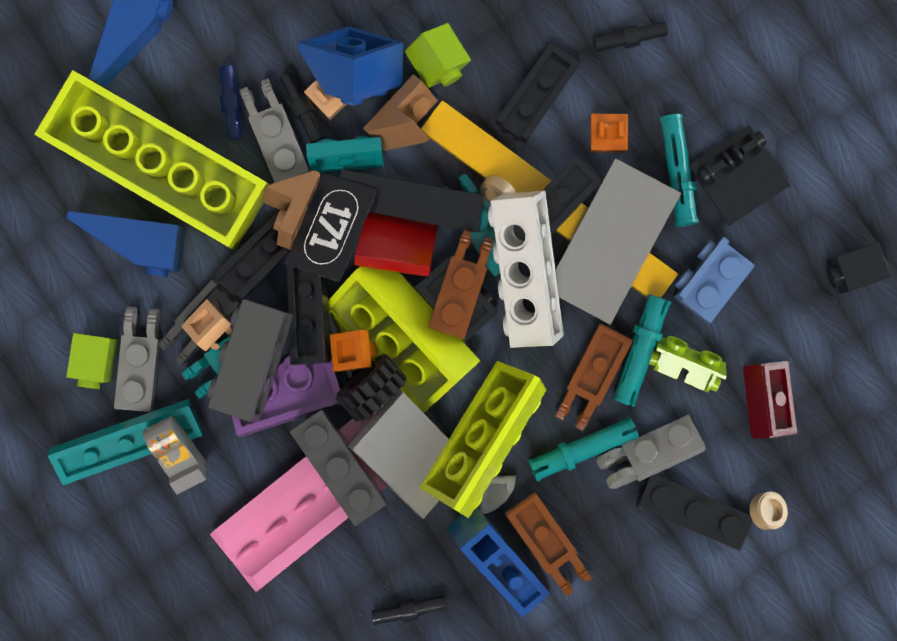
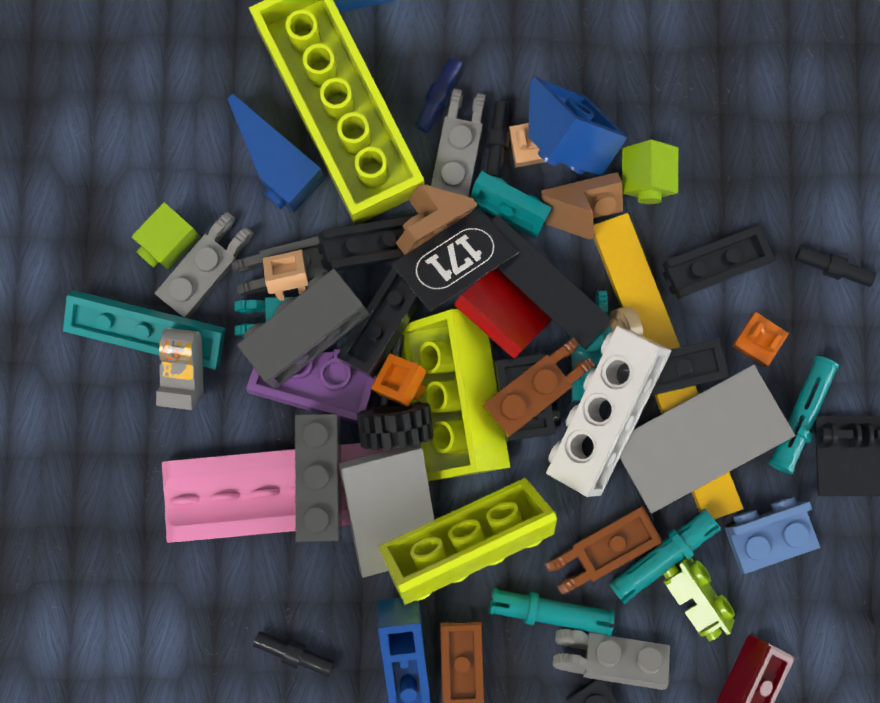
camera: 30 degrees right, 5 degrees down
light grey tile [479,475,516,514] -> none

